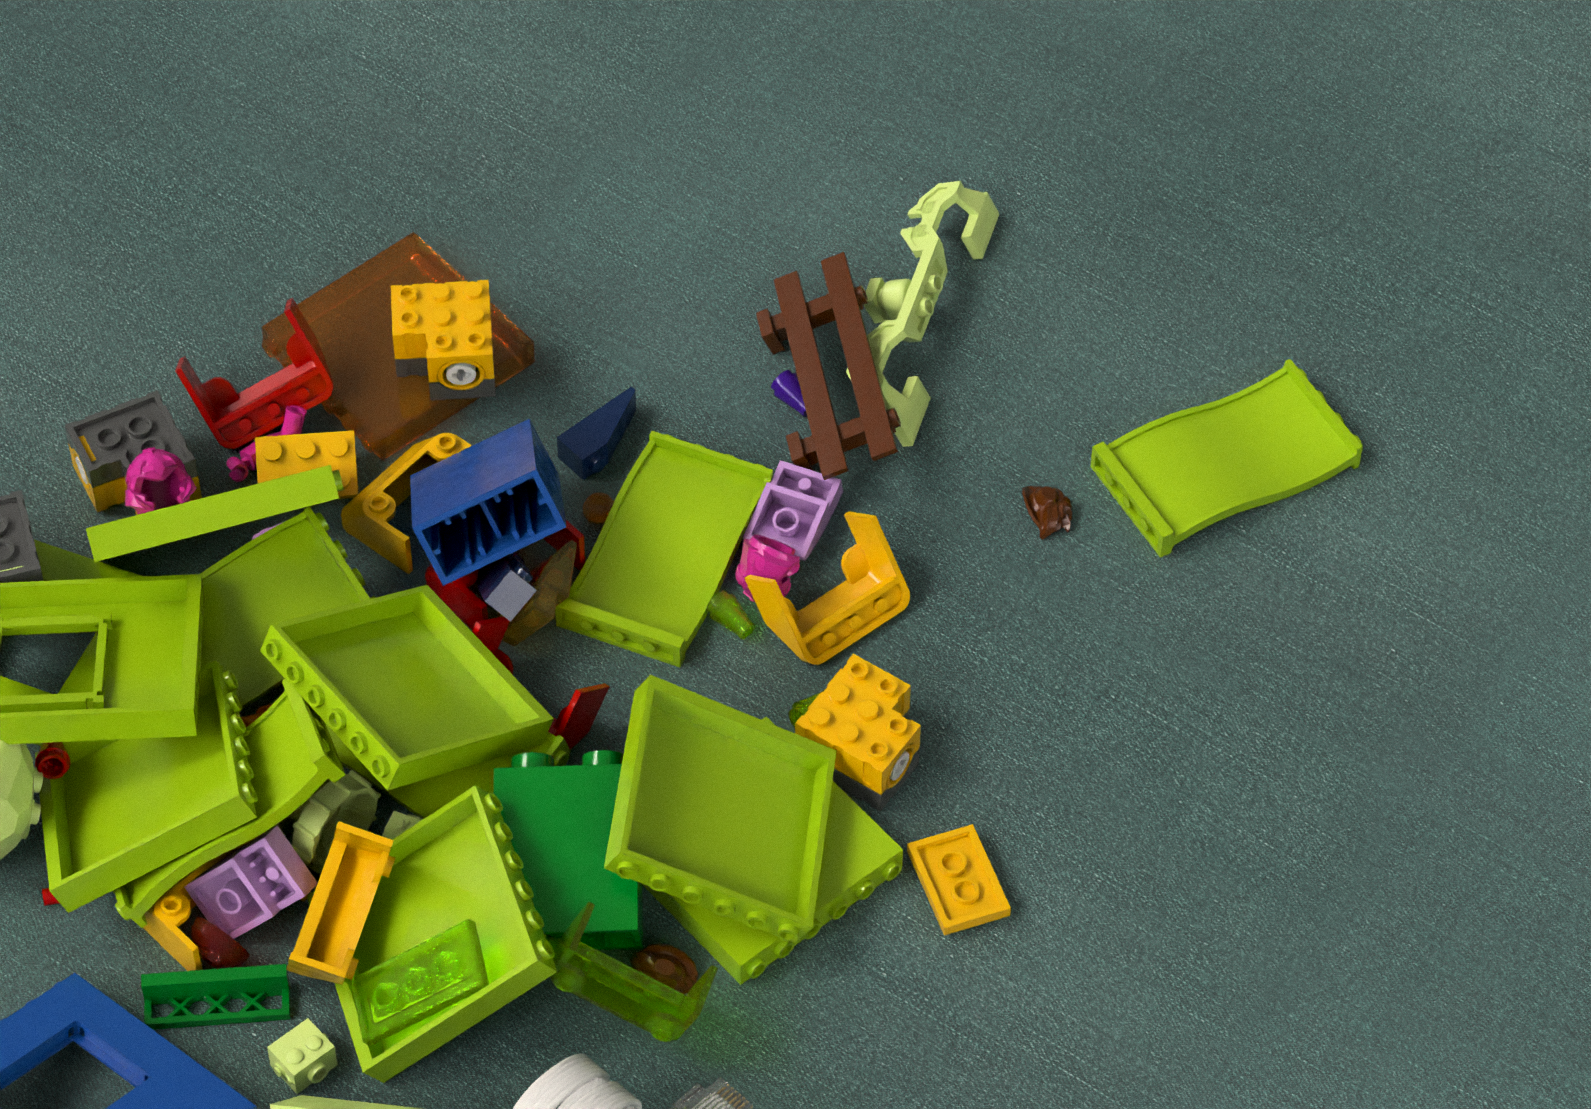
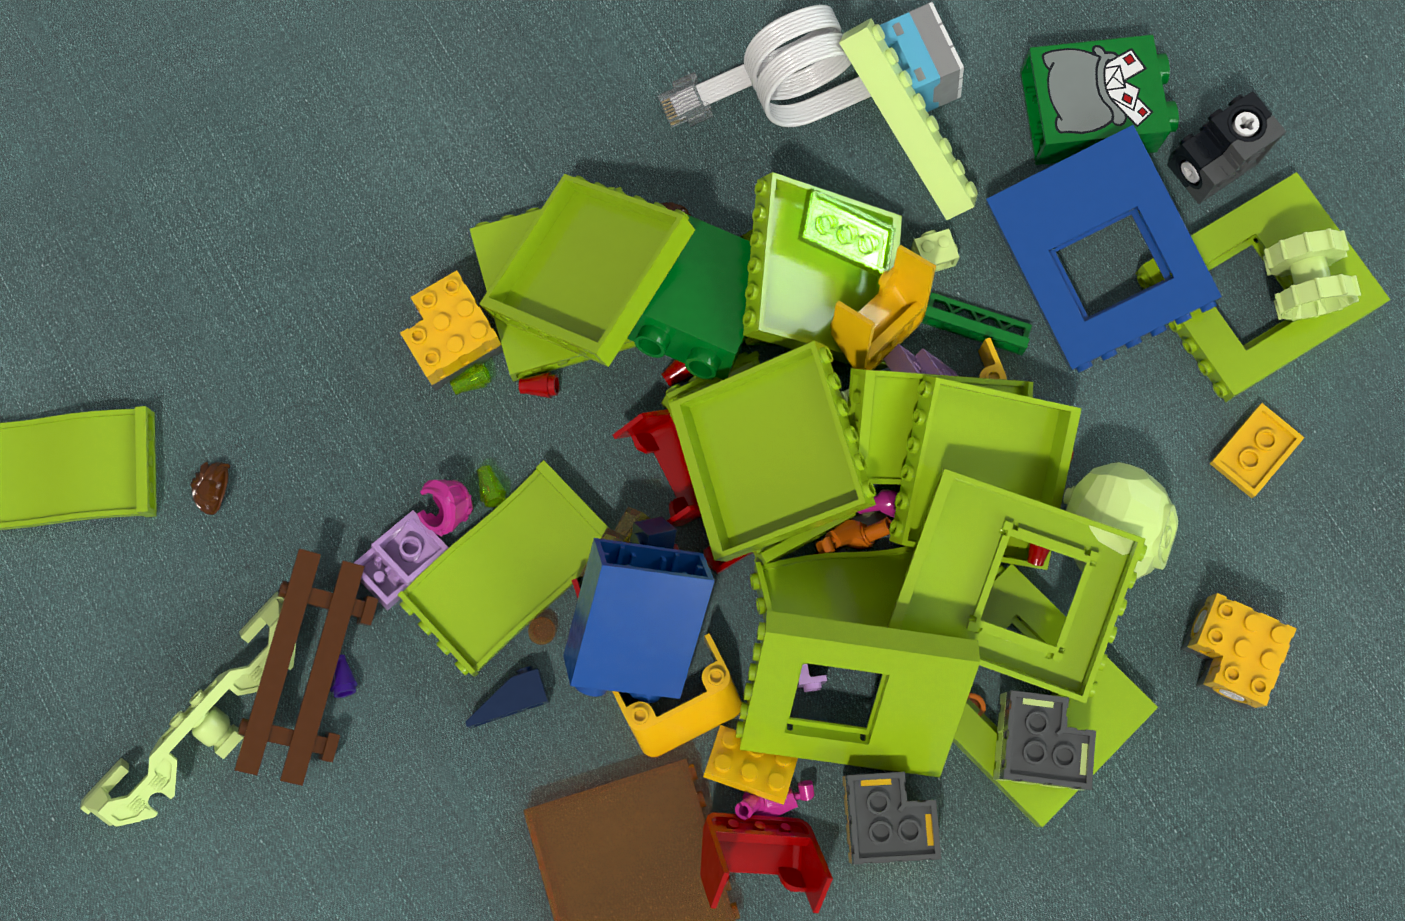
camera: 155 degrees left, 25 degrees up
dark pink helmet [125,447,197,514] -> none
clear red piece [191,917,250,969] -> none
yellow piece [391,280,496,400] -> none
clear neon green windscreen [550,902,718,1042] -> none
yellow windscreen [744,511,910,665] -> none
yellow plate [907,824,1011,936] -> none

